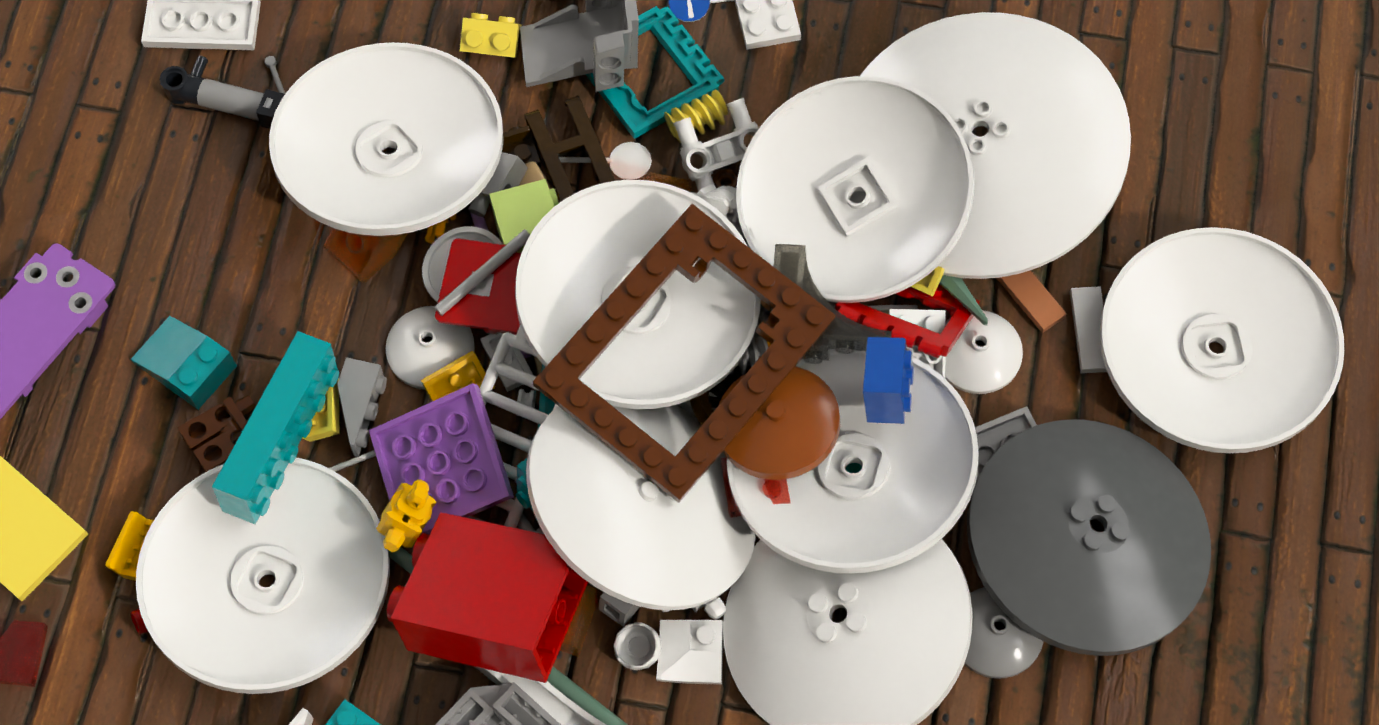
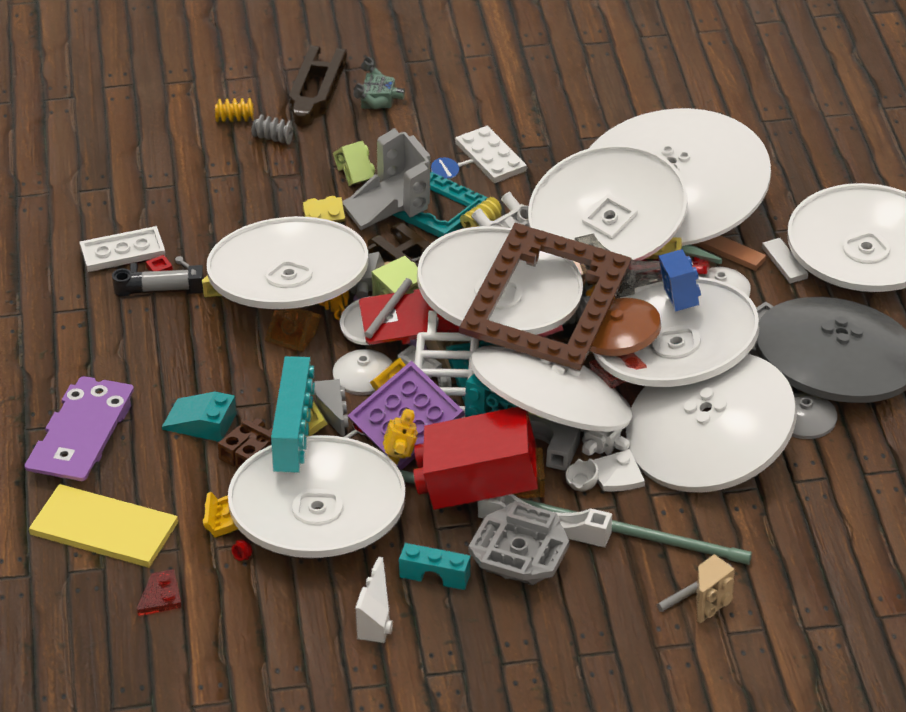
camera: 20 degrees left, 25 degrees down
none -> red plate [146,255,173,271]

